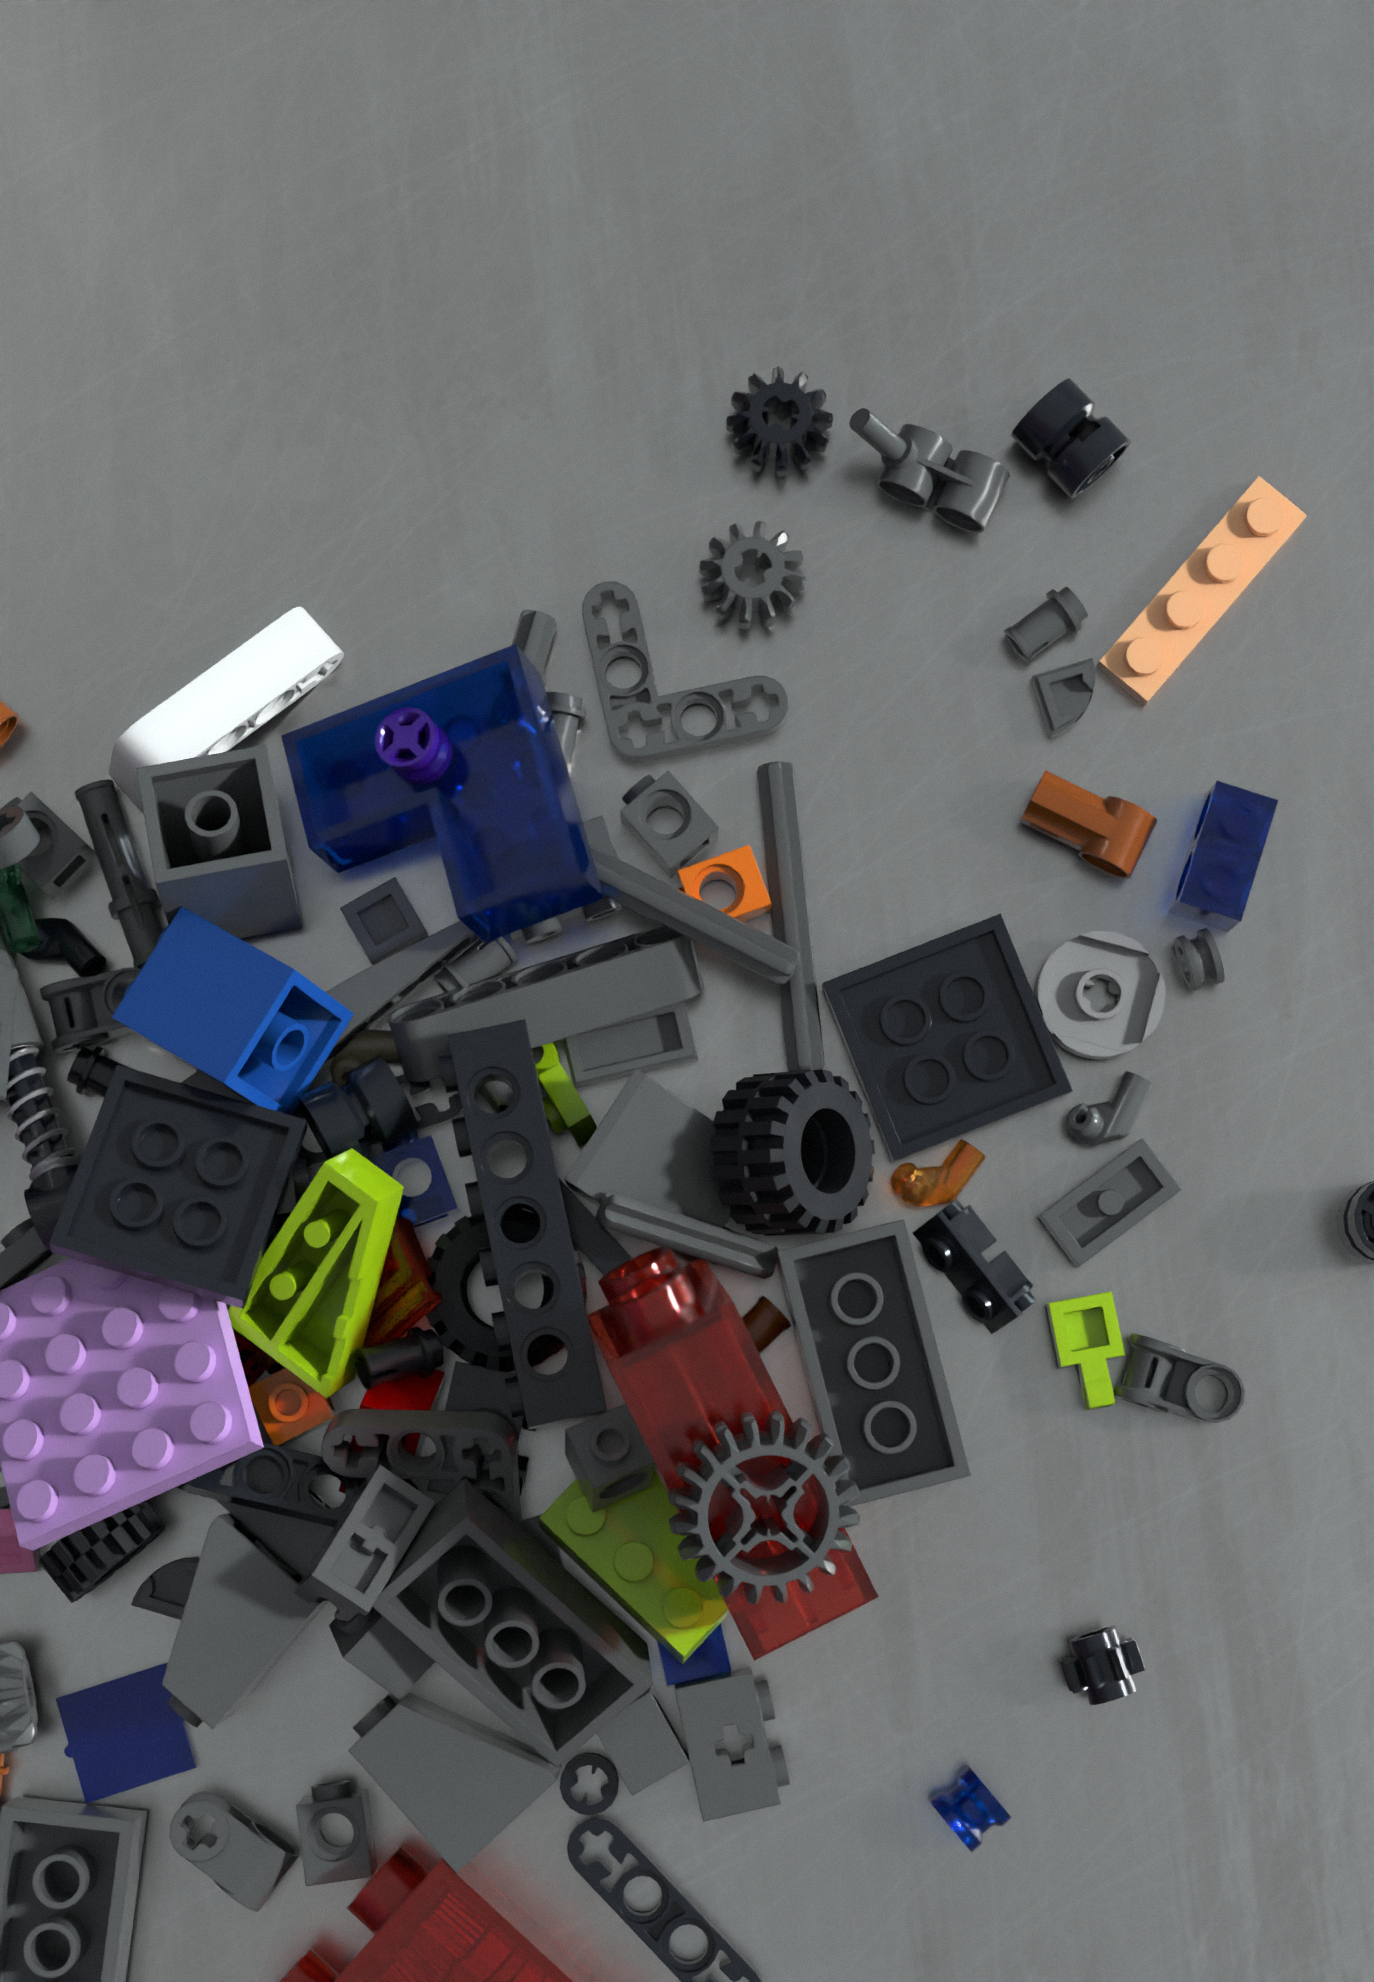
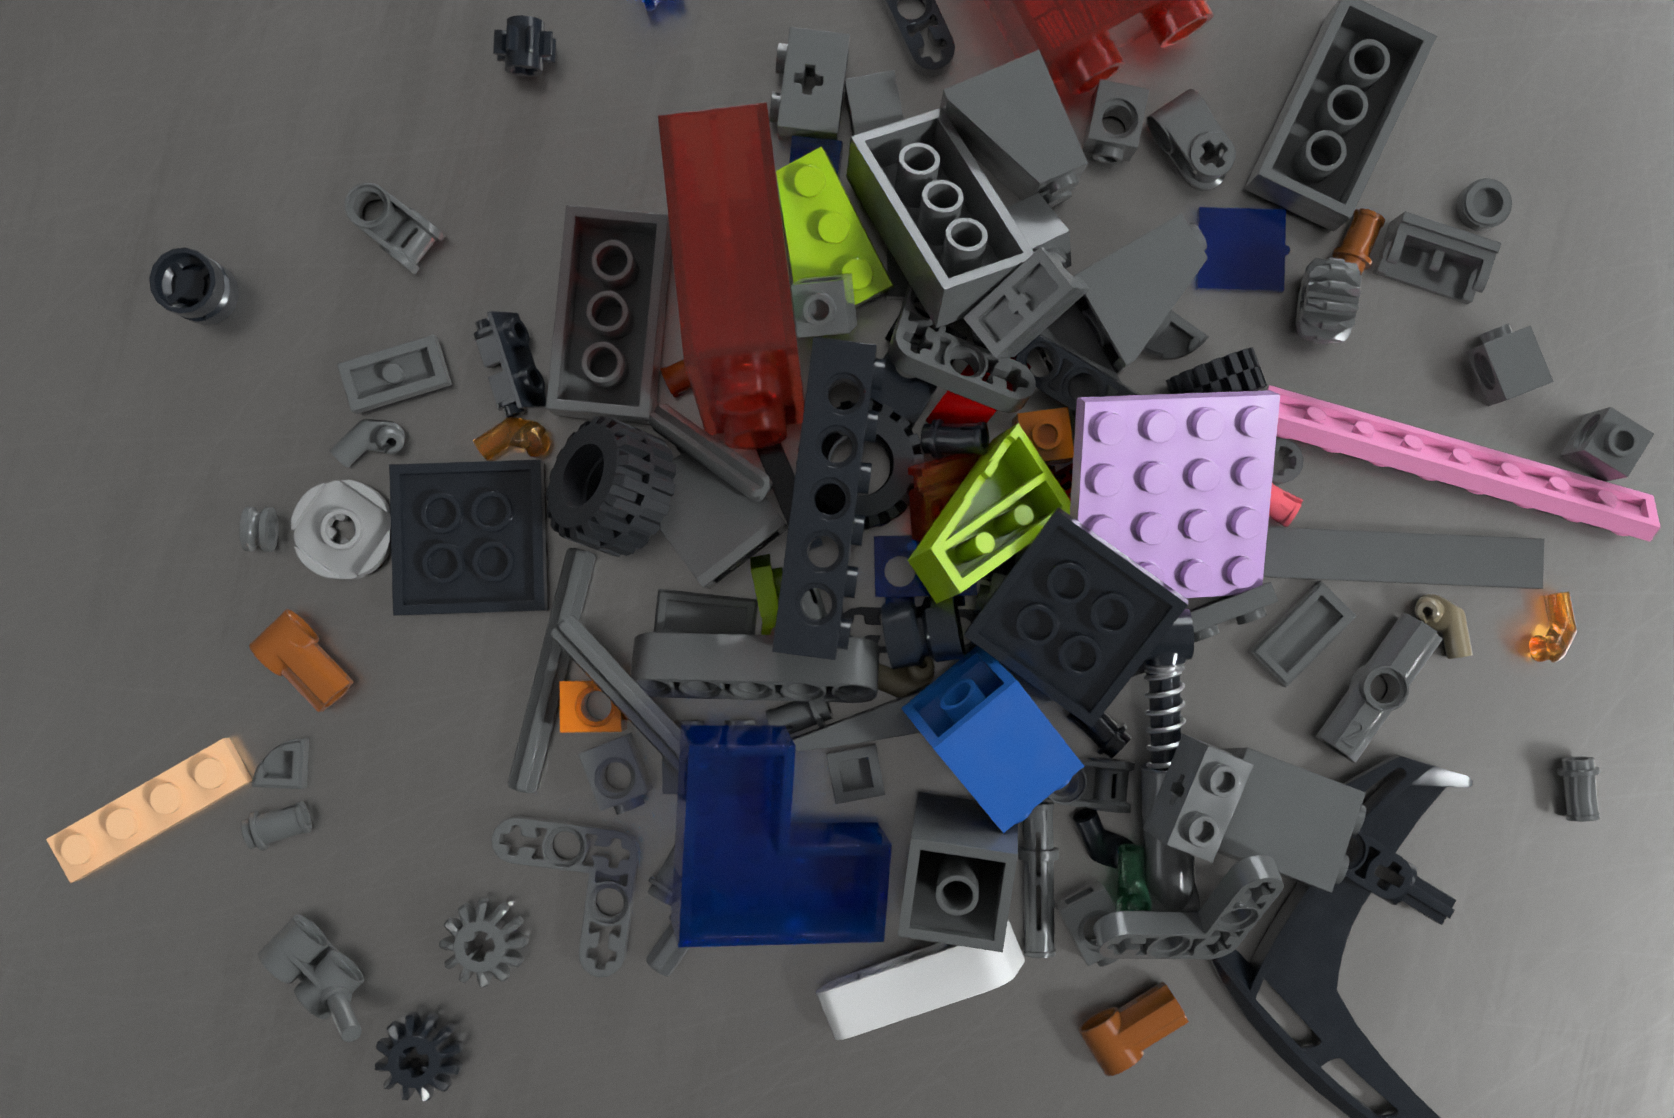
camera: 160 degrees left, 5 degrees up
dark purple wheel [375,707,453,785] -> none
black bush [560,1752,619,1815] -> none
dark grey gear [668,1411,860,1605] -> none
black wheel [1011,378,1131,499] -> none
lime plate [1046,1291,1125,1411] -> none
clear blue brick [1168,781,1278,932] -> none

